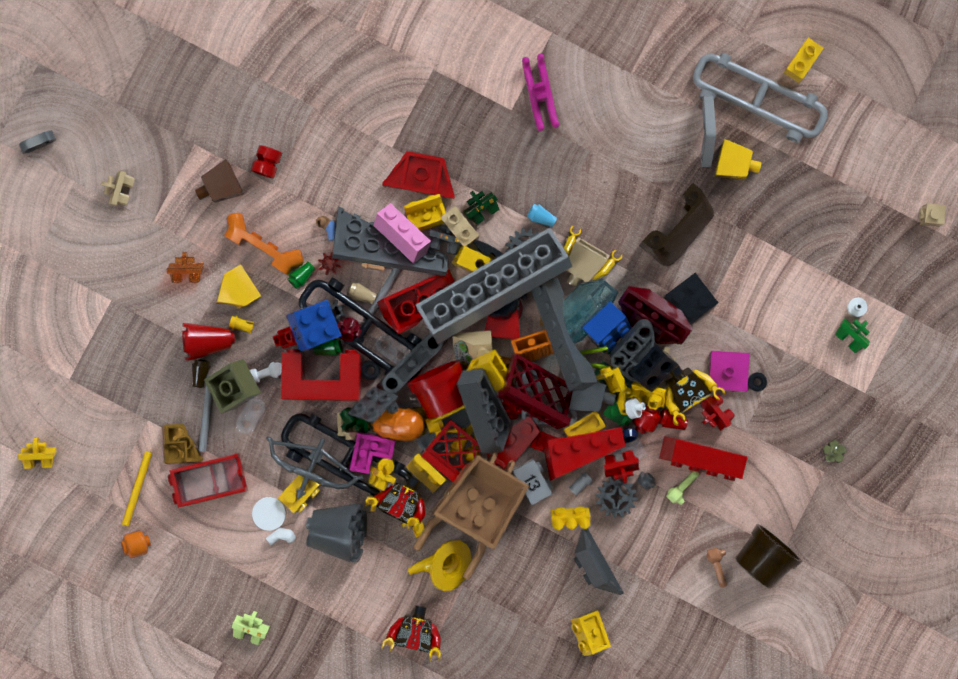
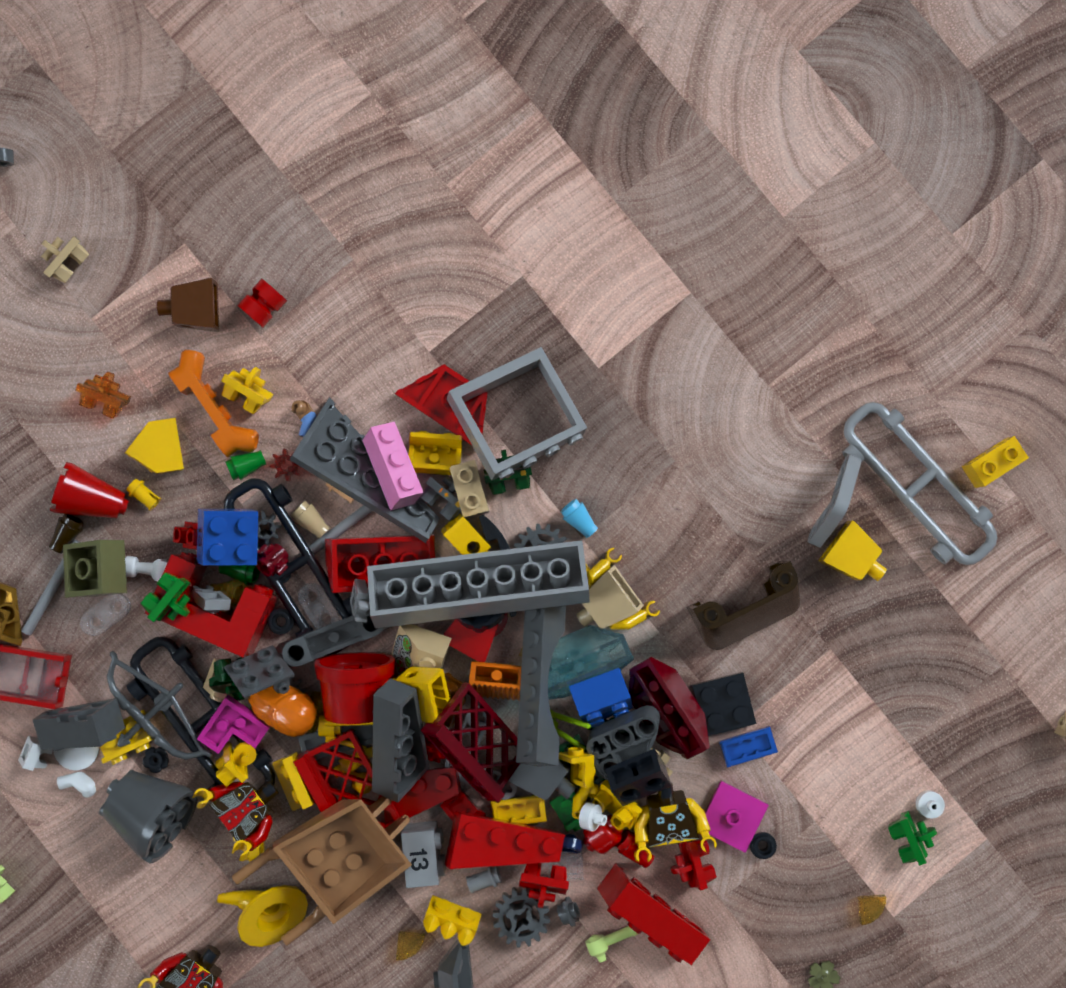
camera: 20 degrees right, 0 degrees up
dark pink piece [522,54,559,131] -> none
none -> white tile [18,736,53,771]
none -> dark grey wedge [33,698,125,751]
none -> green hips [140,572,191,622]
none -> black plate [143,747,169,773]
none -> light grey plate [192,586,231,614]
none -> clear yellow cone [210,580,247,606]
none -> yellow hips [221,367,274,414]
none -> light grey plate [350,579,370,623]
none -> clear yellow tile [396,931,425,960]
none -> light grey window [447,347,587,481]
none -> blue plate [719,726,778,768]
none -> clear yellow tile [858,894,886,925]

